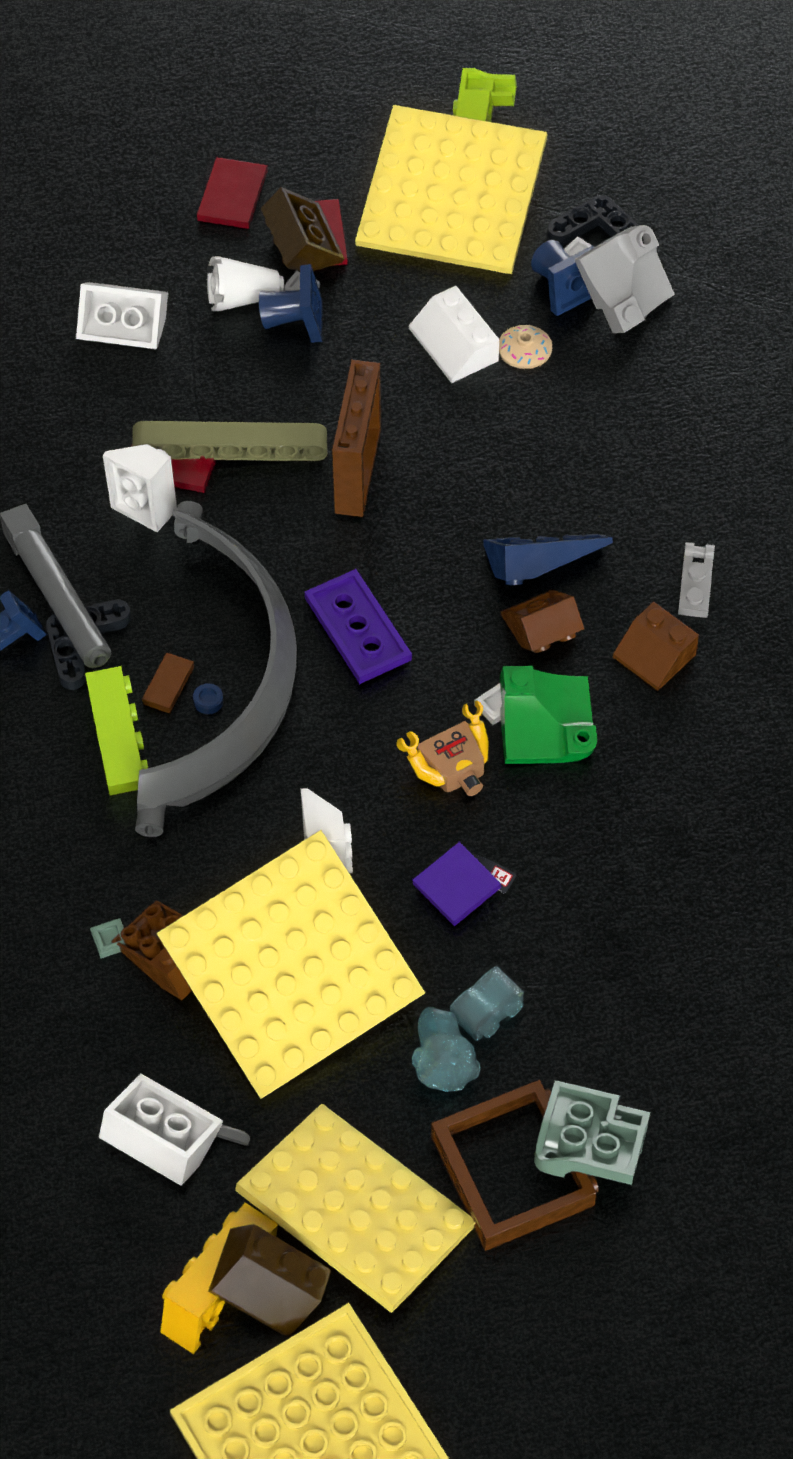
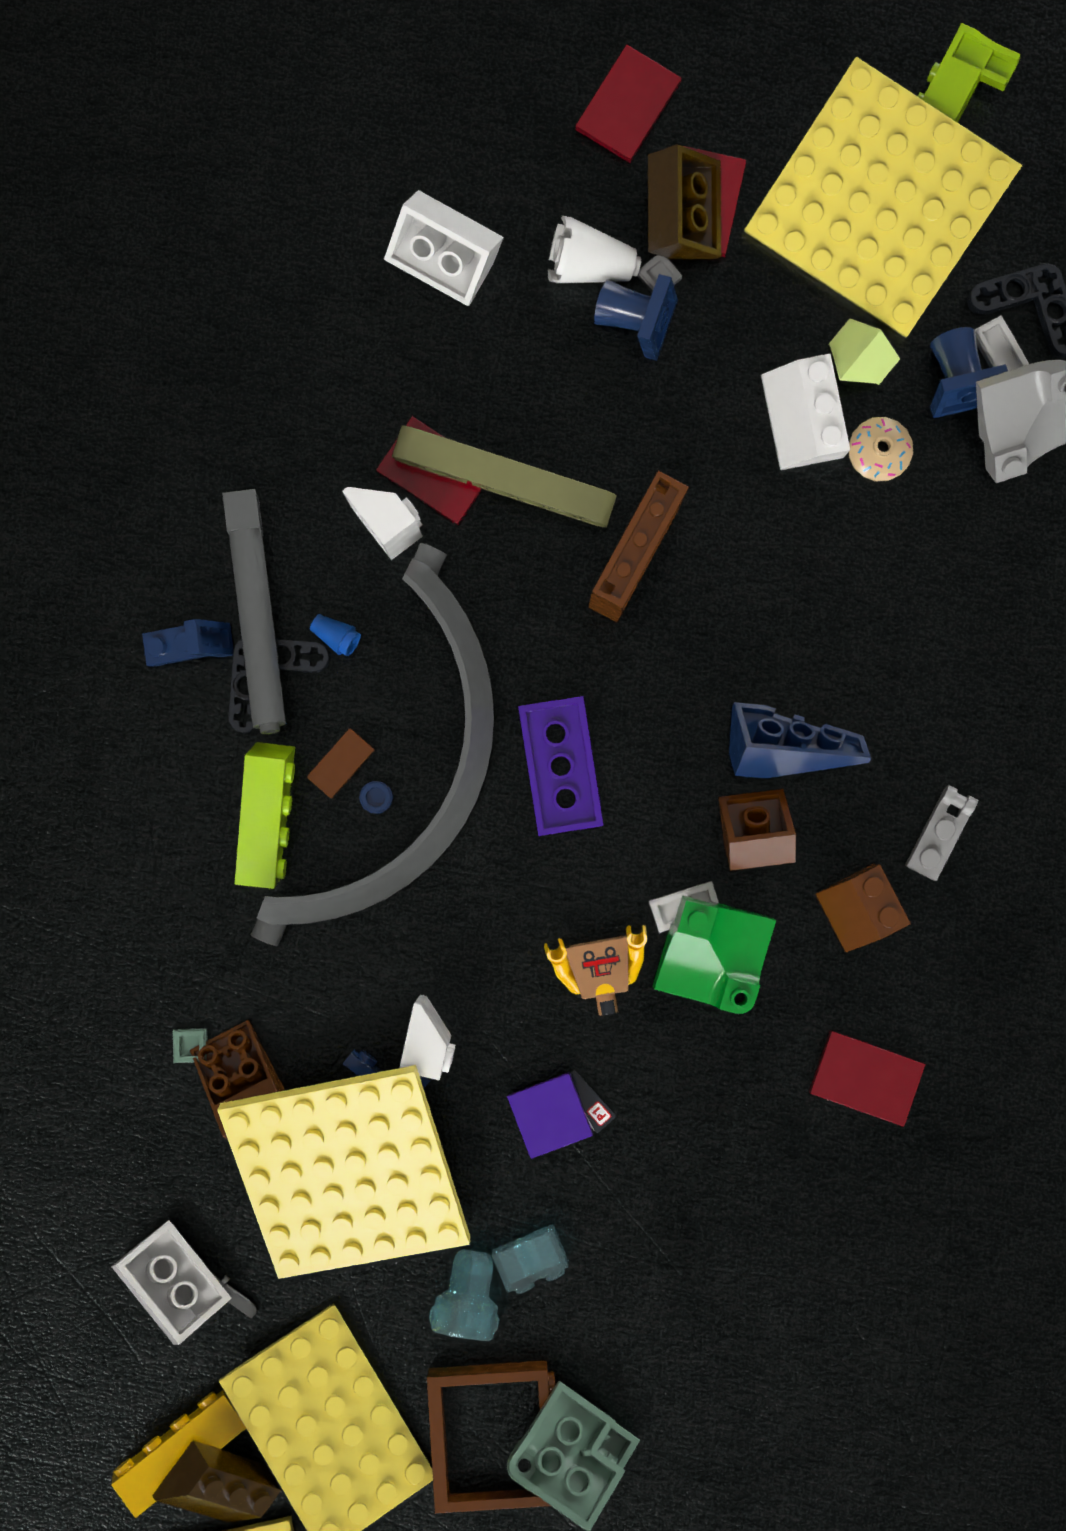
camera: 20 degrees right, 30 degrees up
none -> blue cone [310,614,361,656]
none -> dark red tile [809,1030,925,1127]
none -> yellowish green slope [829,319,900,385]

